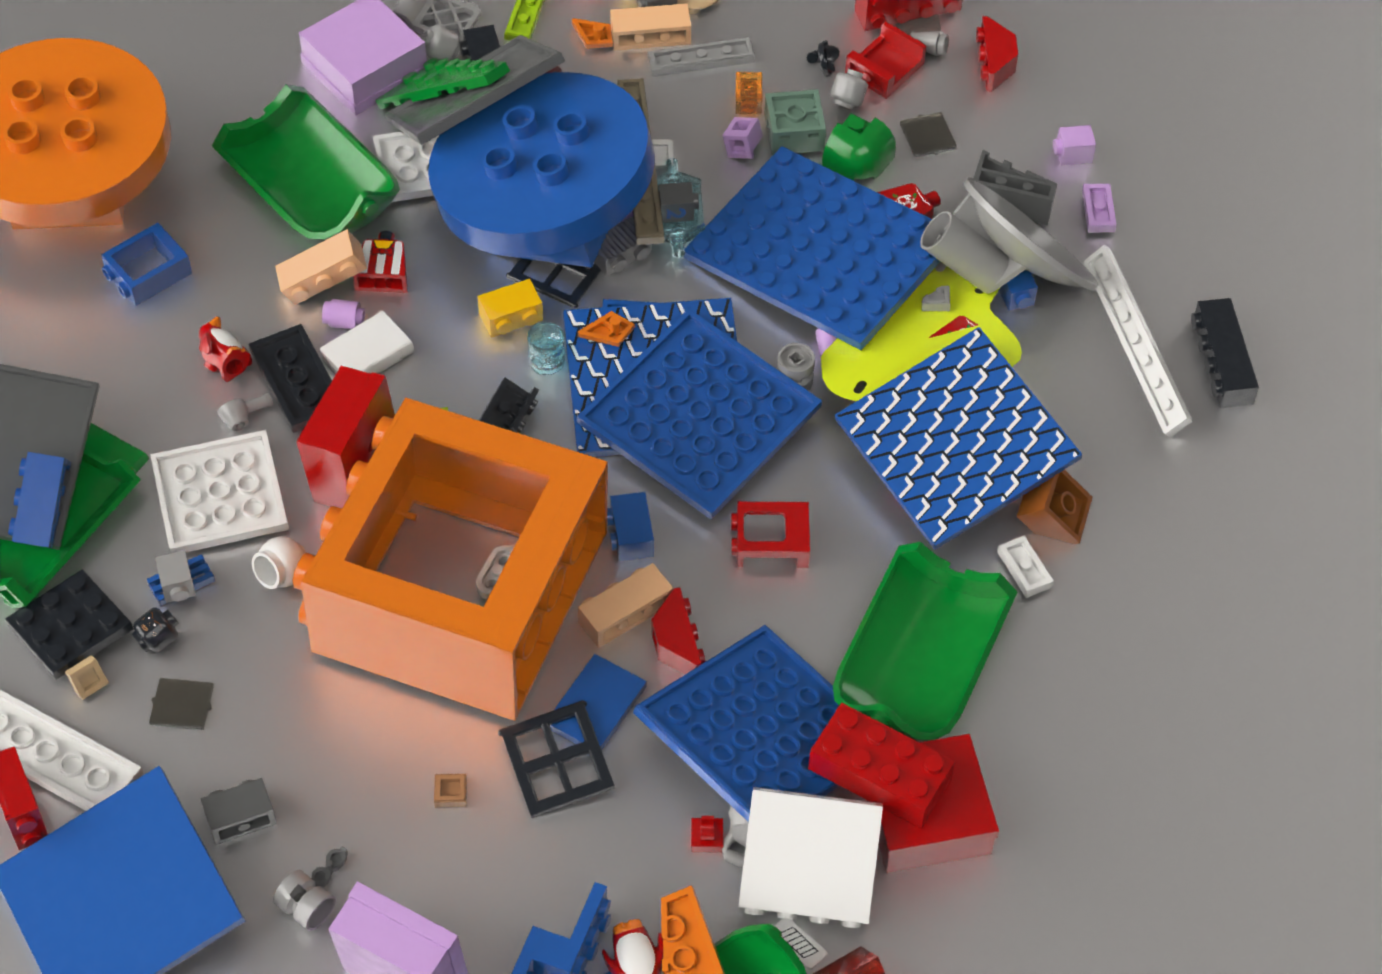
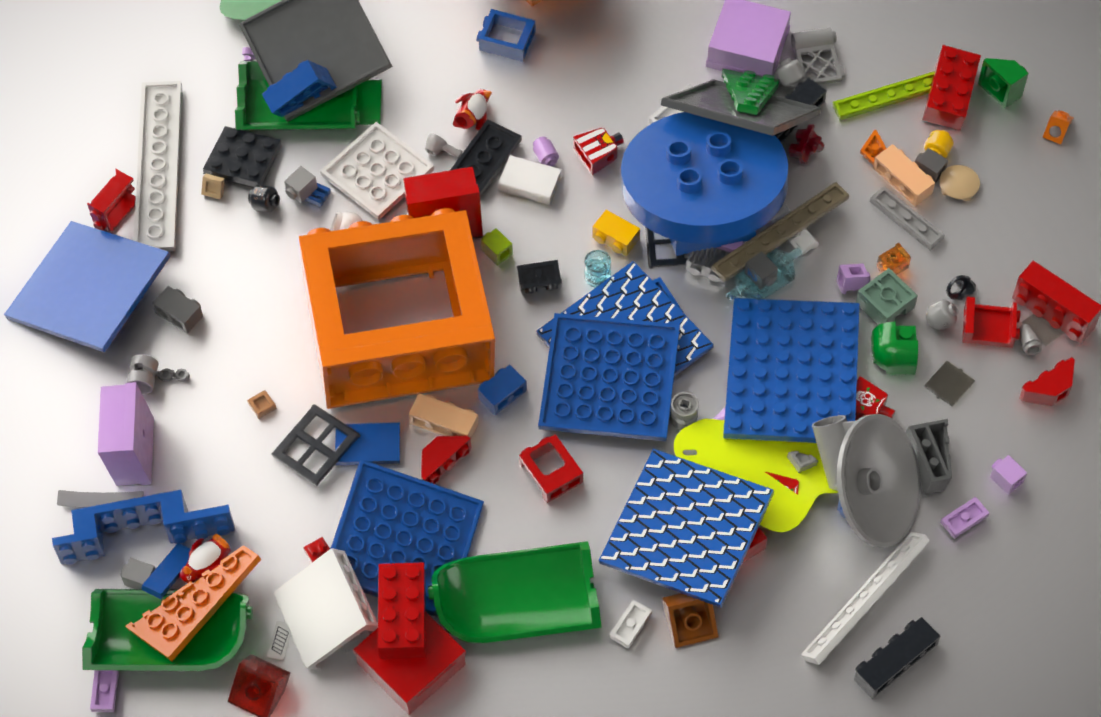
camera: 60 degrees right, 5 degrees up
clear smoke piece [149,678,214,730] -> none
green panel [211,84,400,240] -> none
light nougat brick [275,229,367,305] -> none
orange piece [578,311,635,347] -> none

